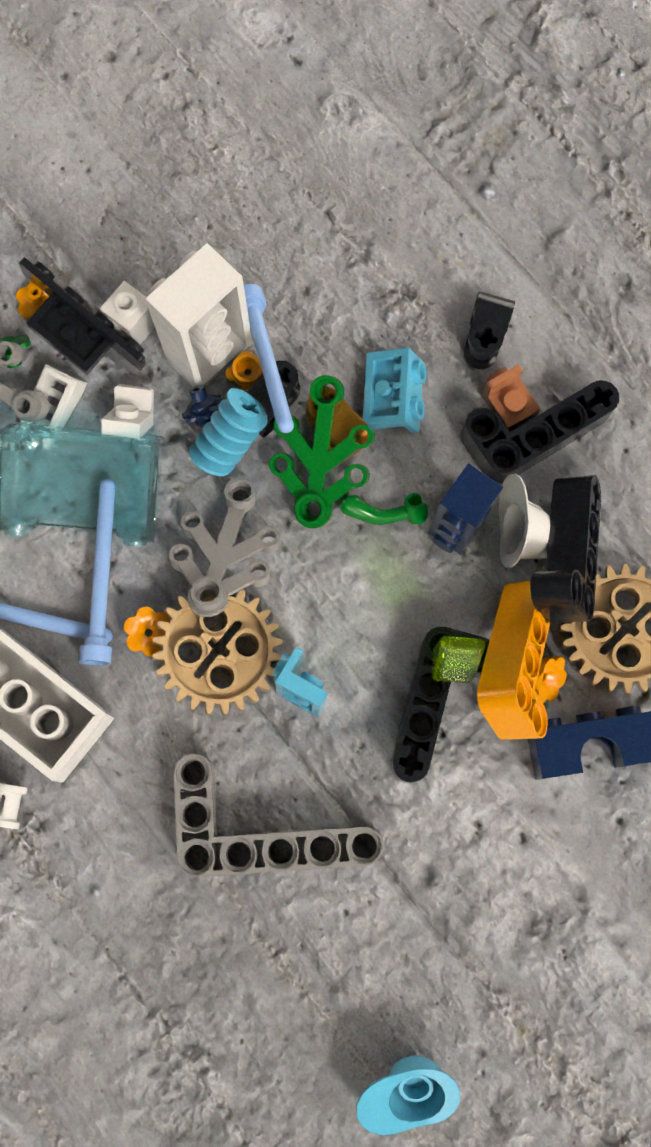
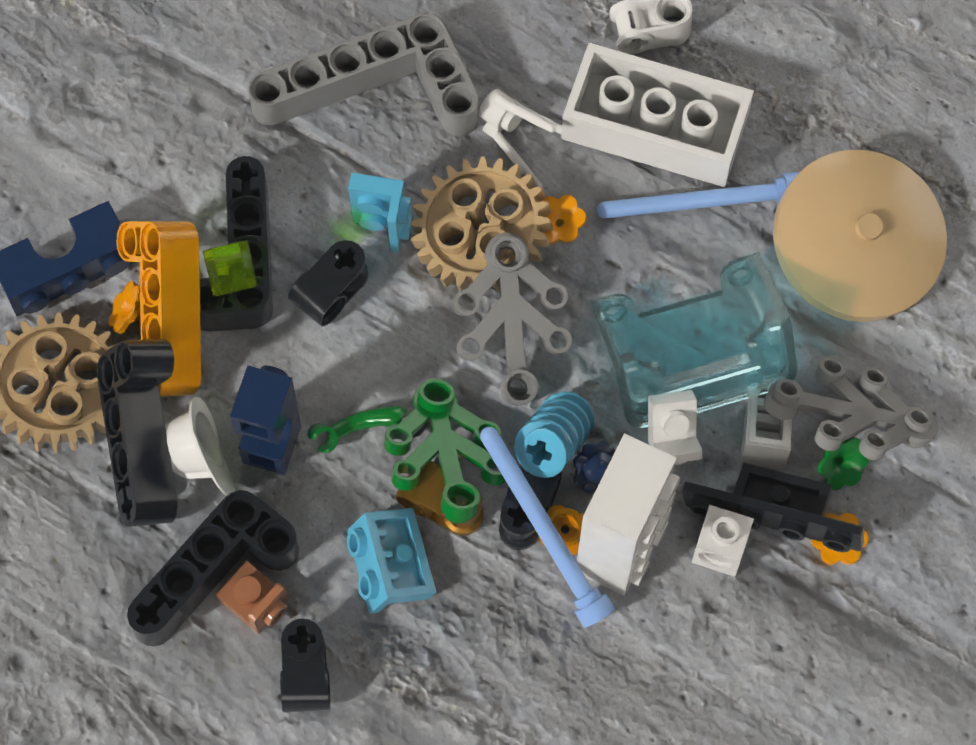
camera: 160 degrees right, 10 degrees down
light blue piece [78,478,115,666] -> none
none -> black piece [288,240,369,327]
none -> white plant [478,89,562,188]

